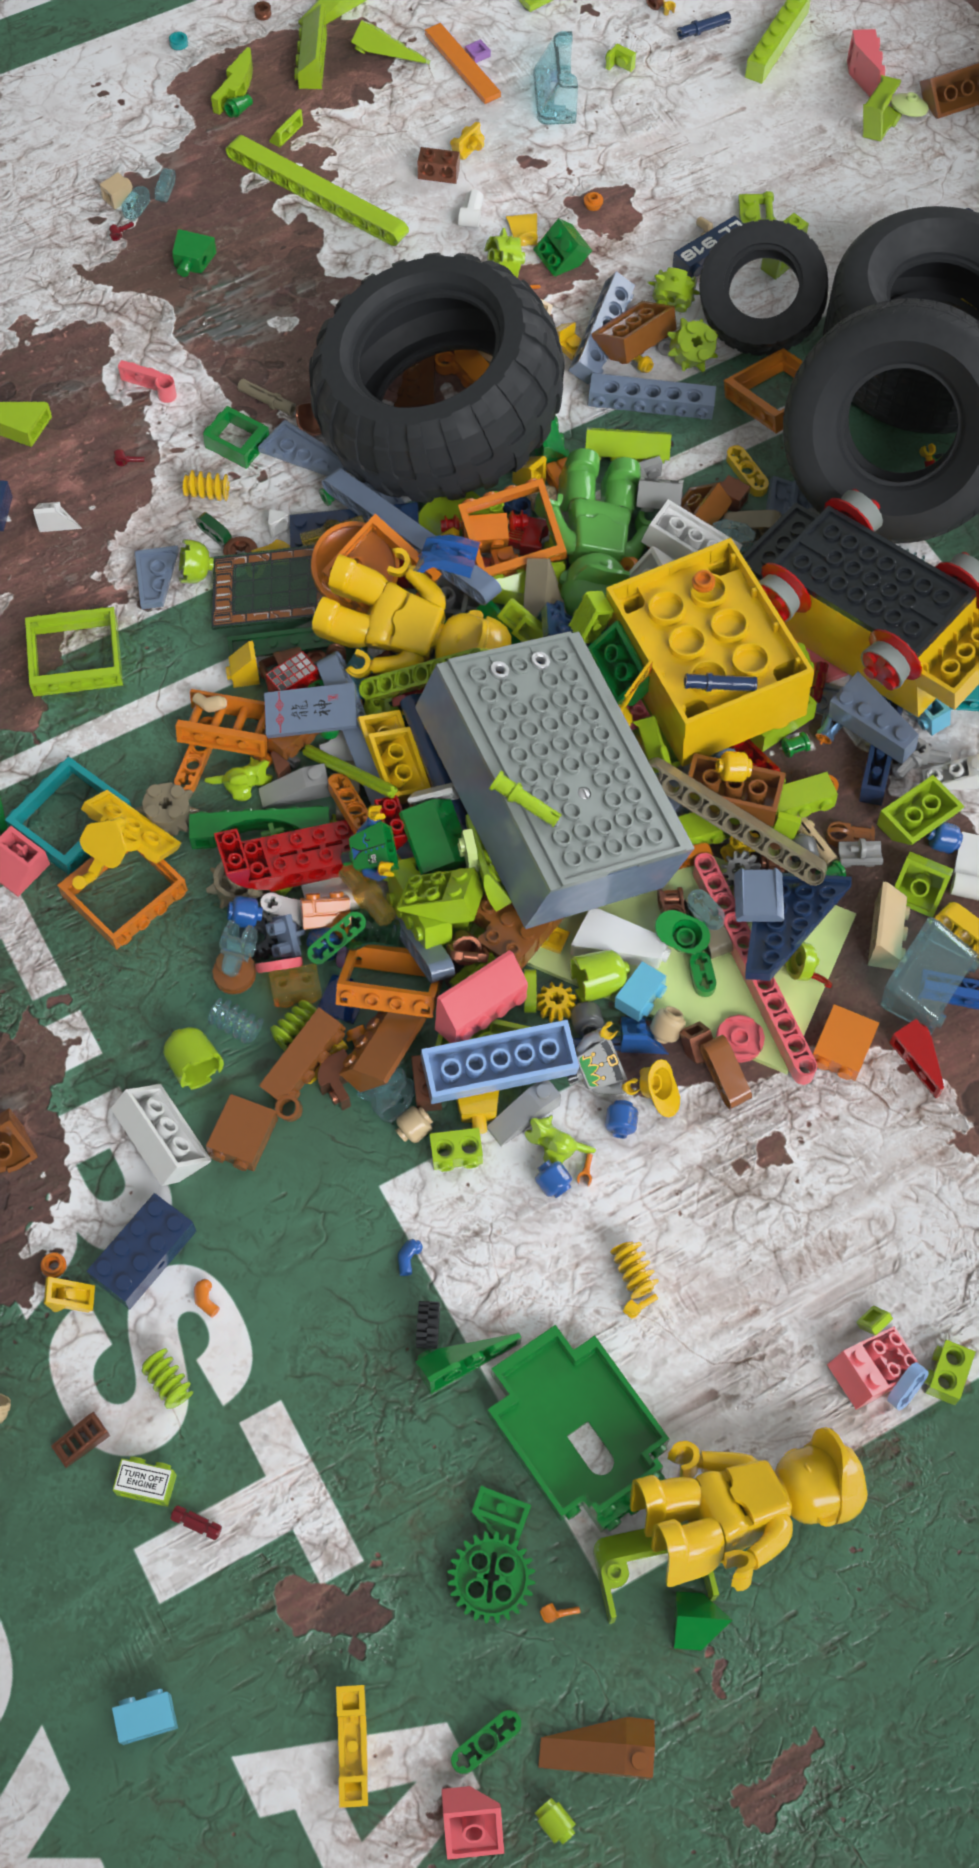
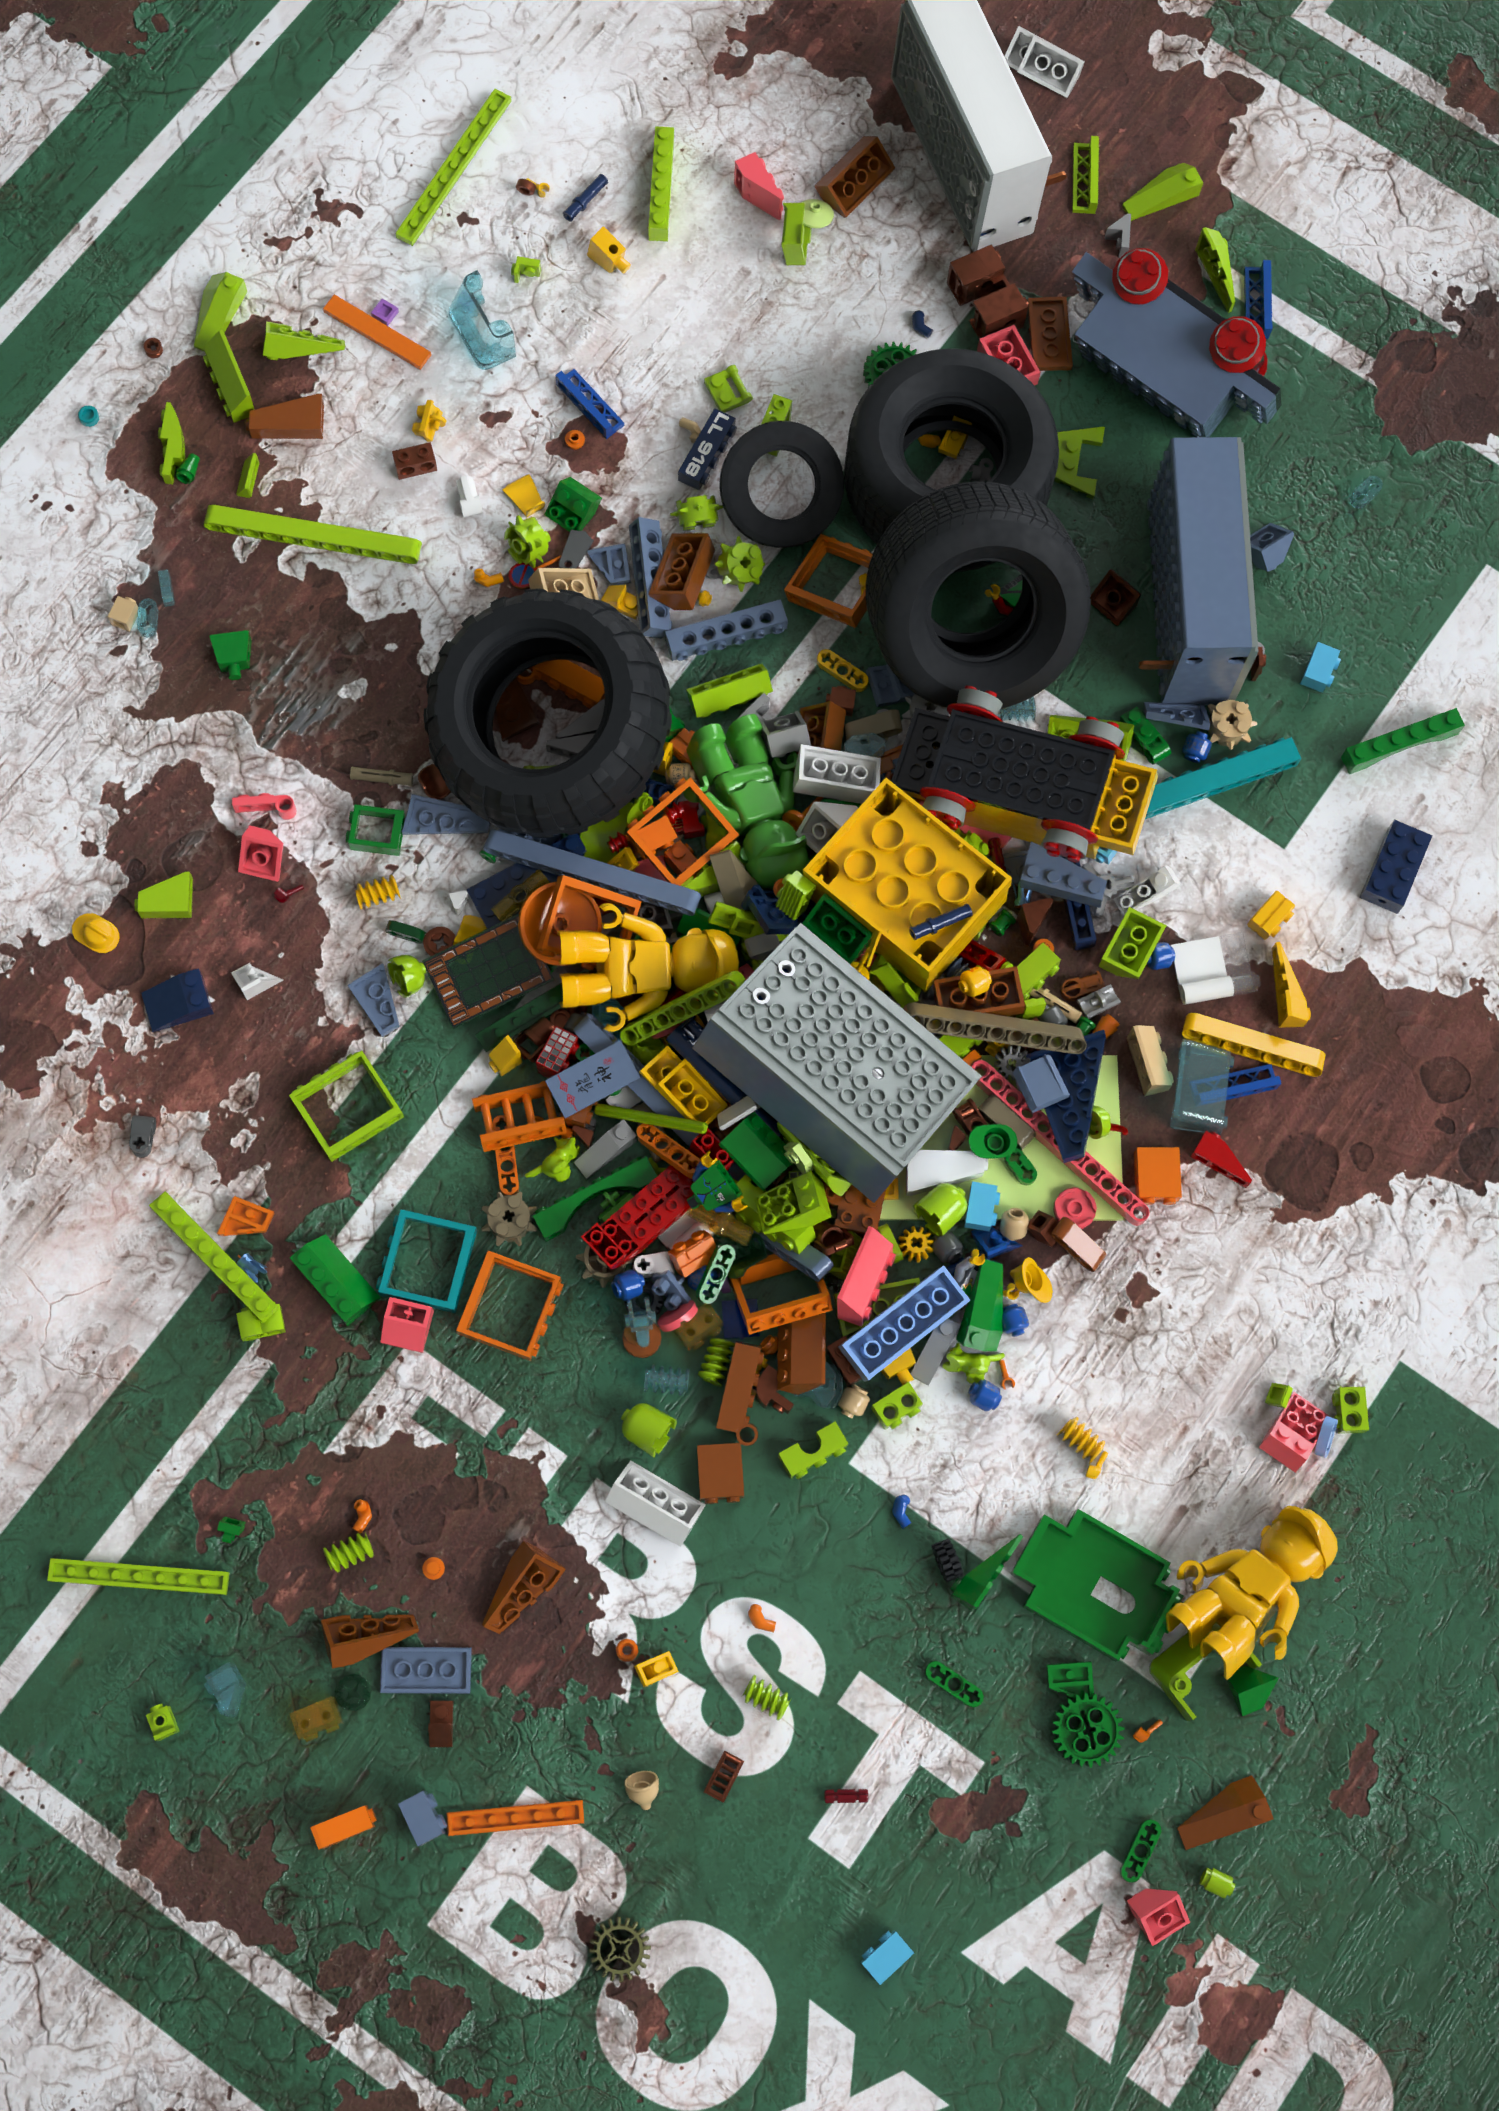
camera: 30 degrees left, 10 degrees up
yellow plate [72,790,181,890] -> none
dark blue brick [87,1193,197,1310] -> none
dark red hand [109,222,134,241] -> none
brick [112,1456,177,1507] -> none
tan arm [193,692,227,712] -> none
yellow slope [336,1685,368,1808] -> none
blue piece [413,535,480,578] -> none
lime pin [489,770,562,827] -> none
clear light blue beam [688,889,725,930] -> none
orange plate [692,570,715,593] -> none
lime slope [894,852,954,918] -> none
none -> coral slope [238,826,284,882]
none -> dark orange slope [246,394,324,439]
none -> blue fence [555,369,625,439]
none -> dark grey piece [559,530,594,569]
none -> yellow torso [587,226,631,274]
none -> sand blue wing [587,543,631,585]
none -> lime arch [778,1421,848,1479]
none -> green beam [925,1661,984,1708]
none -> copper slope [948,1125,966,1151]
none -> green wedge [956,1259,1003,1351]
none -> copper slope [1017,898,1054,947]
none -> orange cone [1092,1014,1120,1039]

